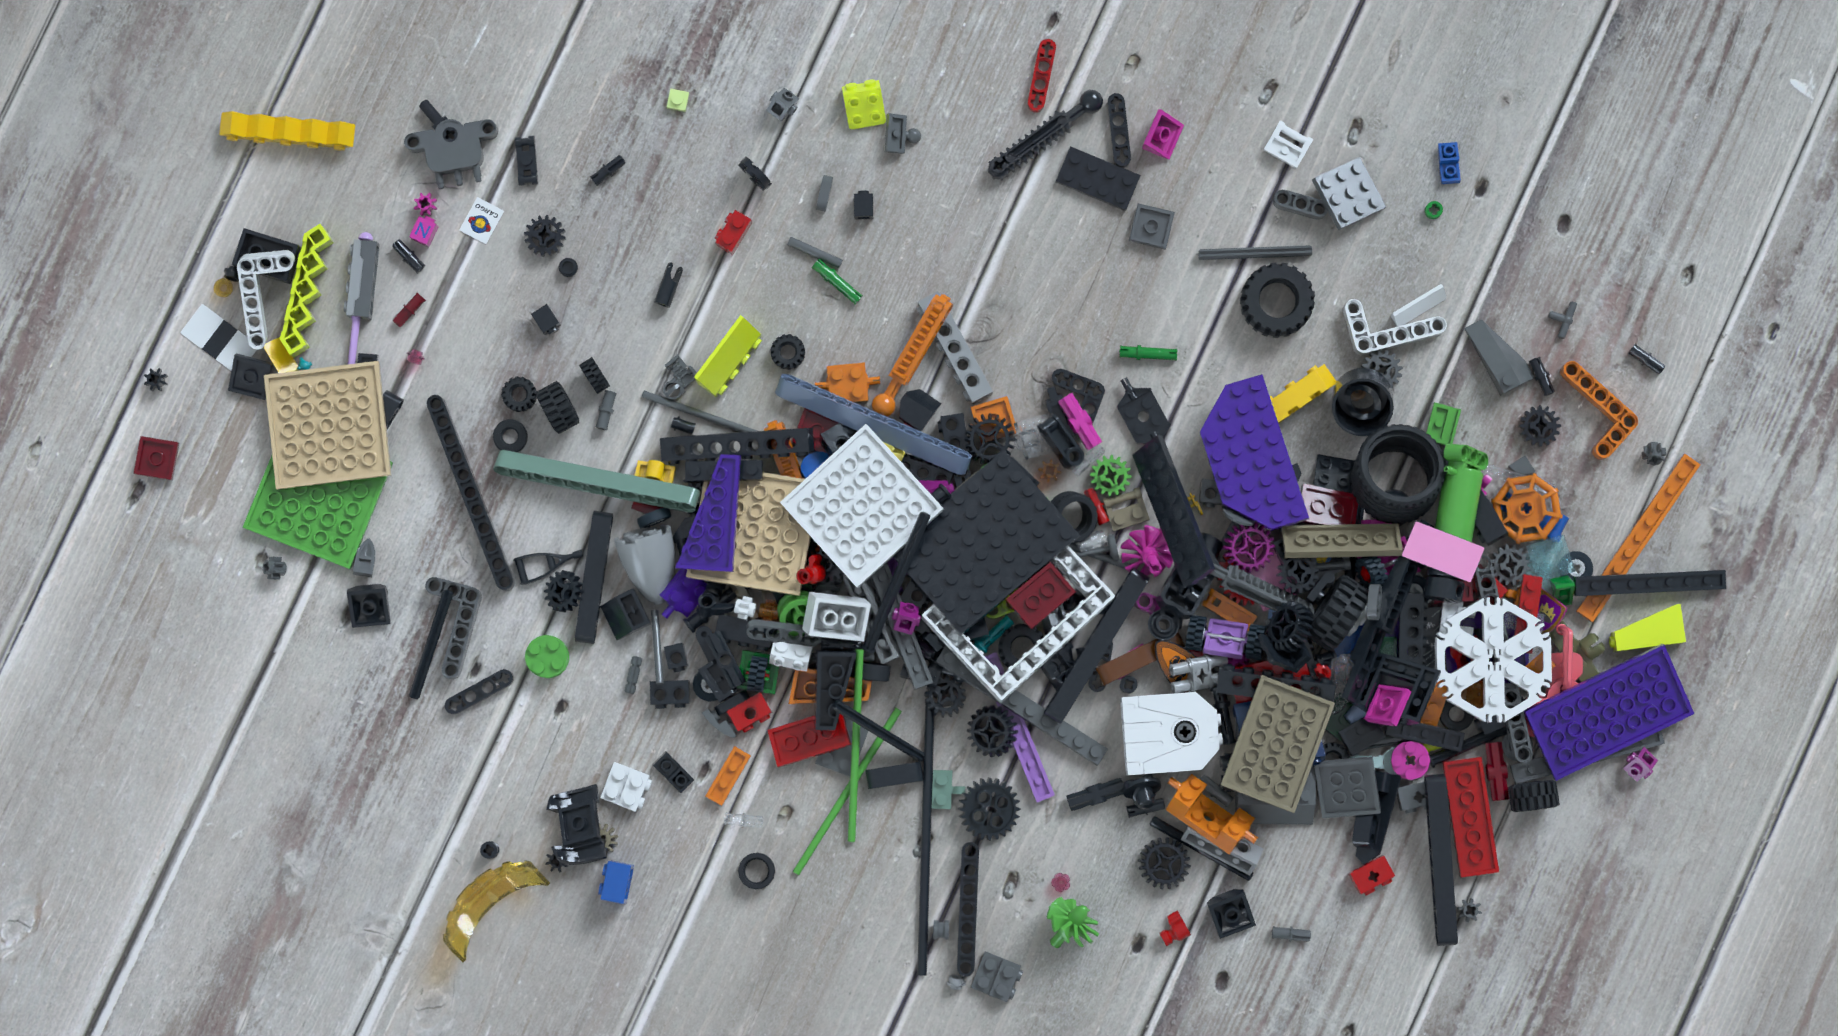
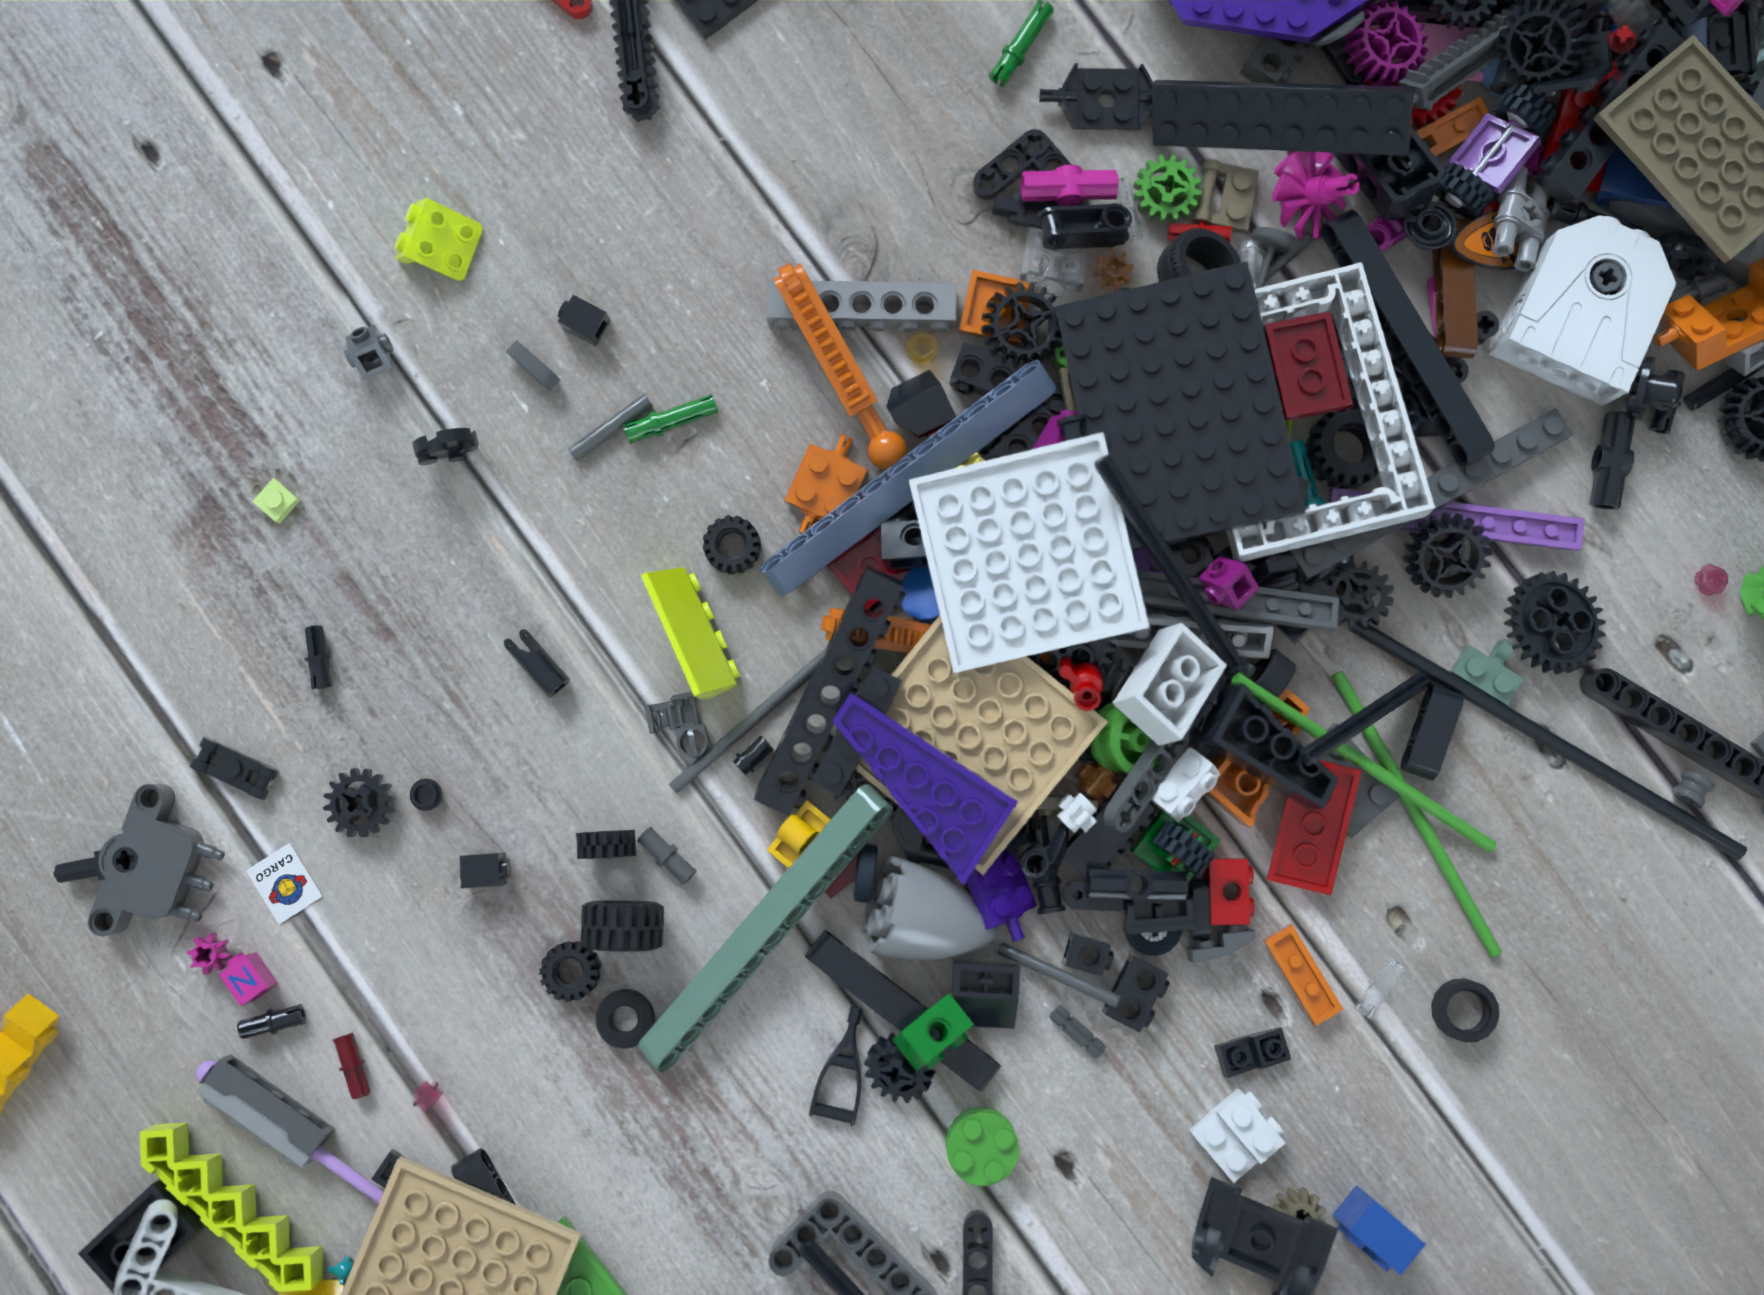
camera: 65 degrees left, 0 degrees up
black beam [427,395,515,591] -> none
red brick [715,210,752,255] -> none
dark grey plate [884,113,921,154] -> none
none -> green brick [892,993,974,1071]
none -> clear yellow plate [907,332,938,364]

